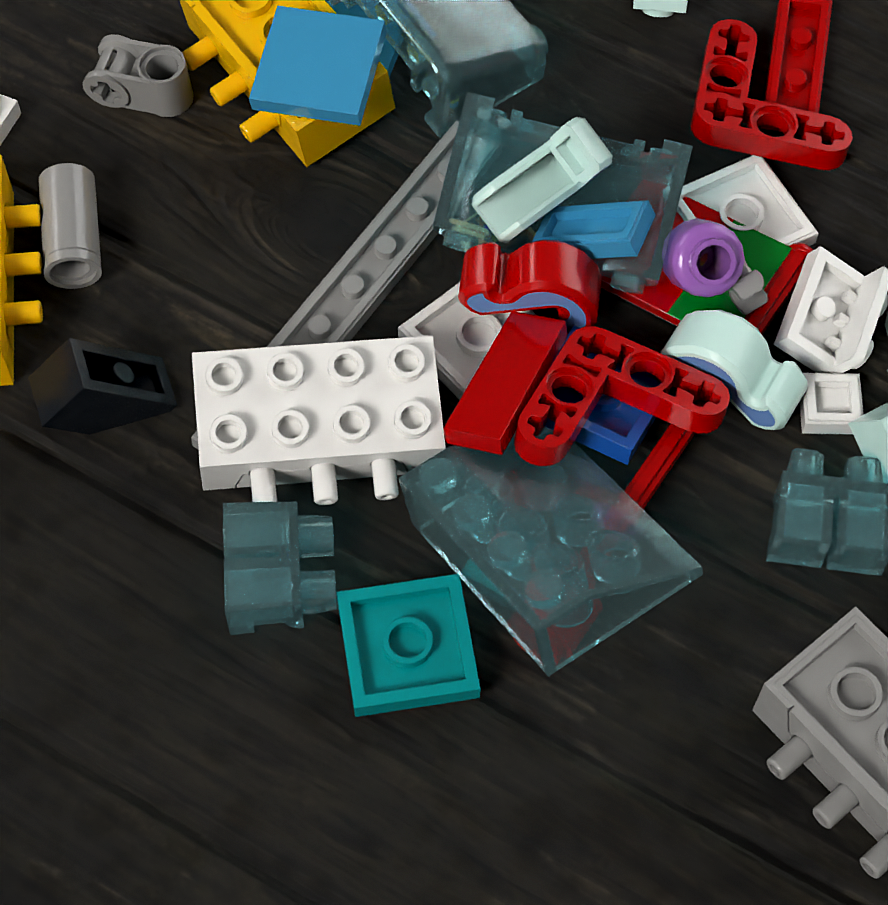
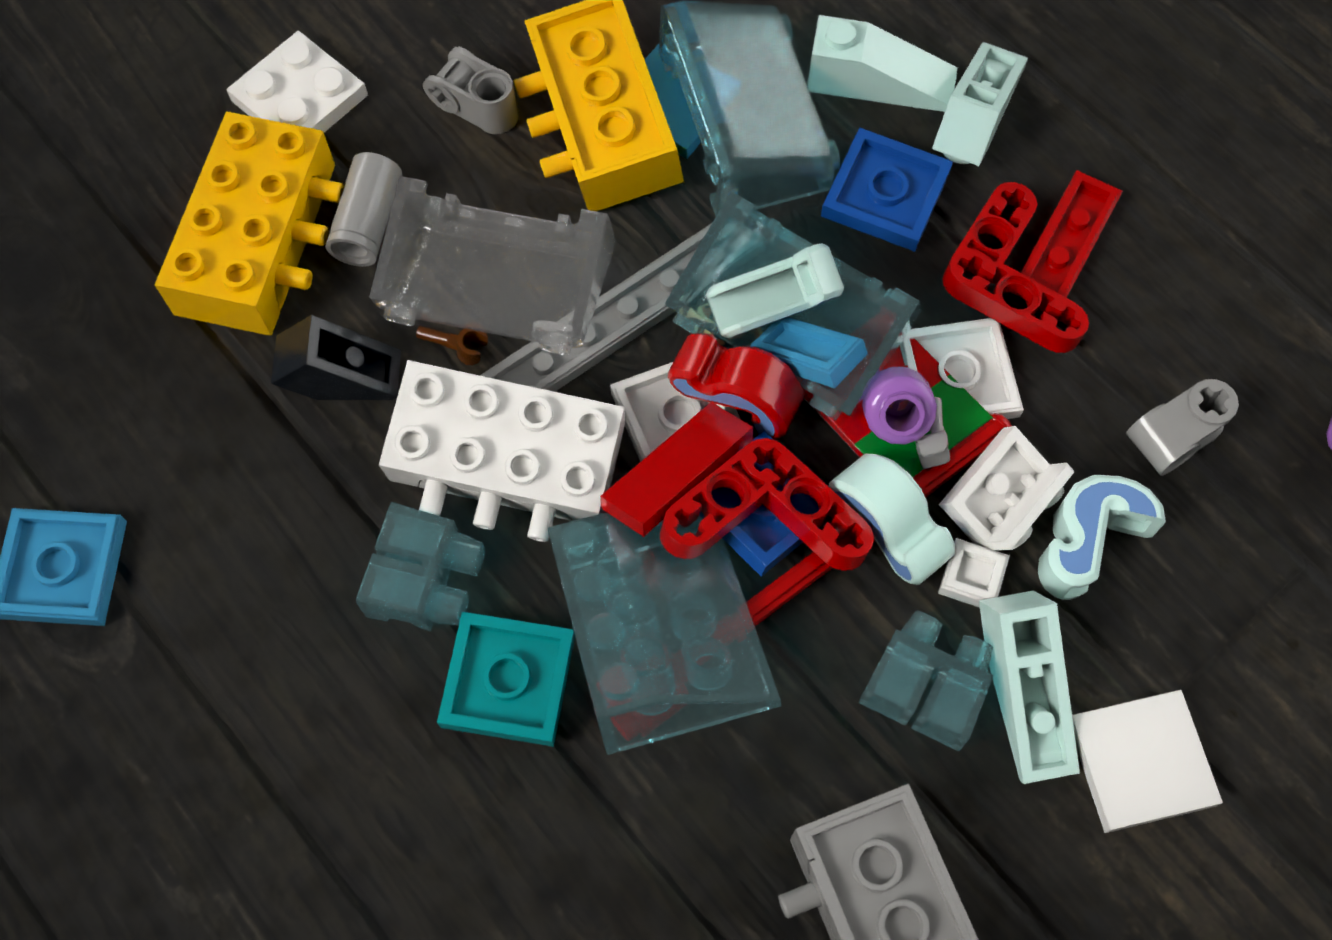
camera: 20 degrees right, 5 degrees up
dark azure tile [249,6,387,126] -> none
none -> clear windscreen [369,176,616,355]
none -> reddish brown hand [416,326,488,366]
none -> blue plate [821,127,953,252]

